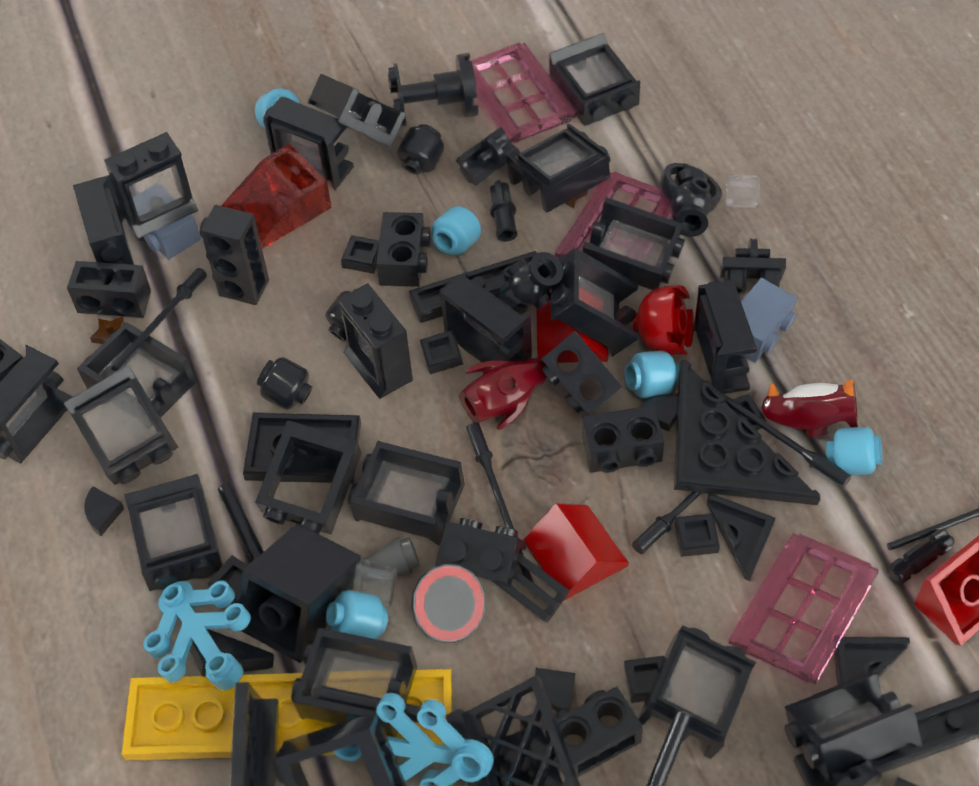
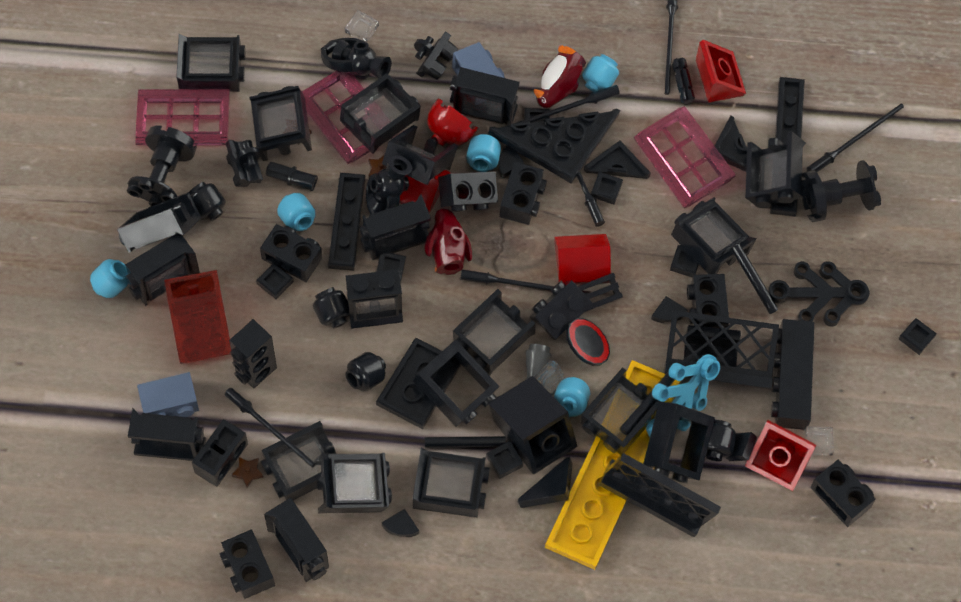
camera: 70 degrees left, 10 degrees up
black window [104,132,199,239] -> none
medium azure plant [143,581,251,690] -> none

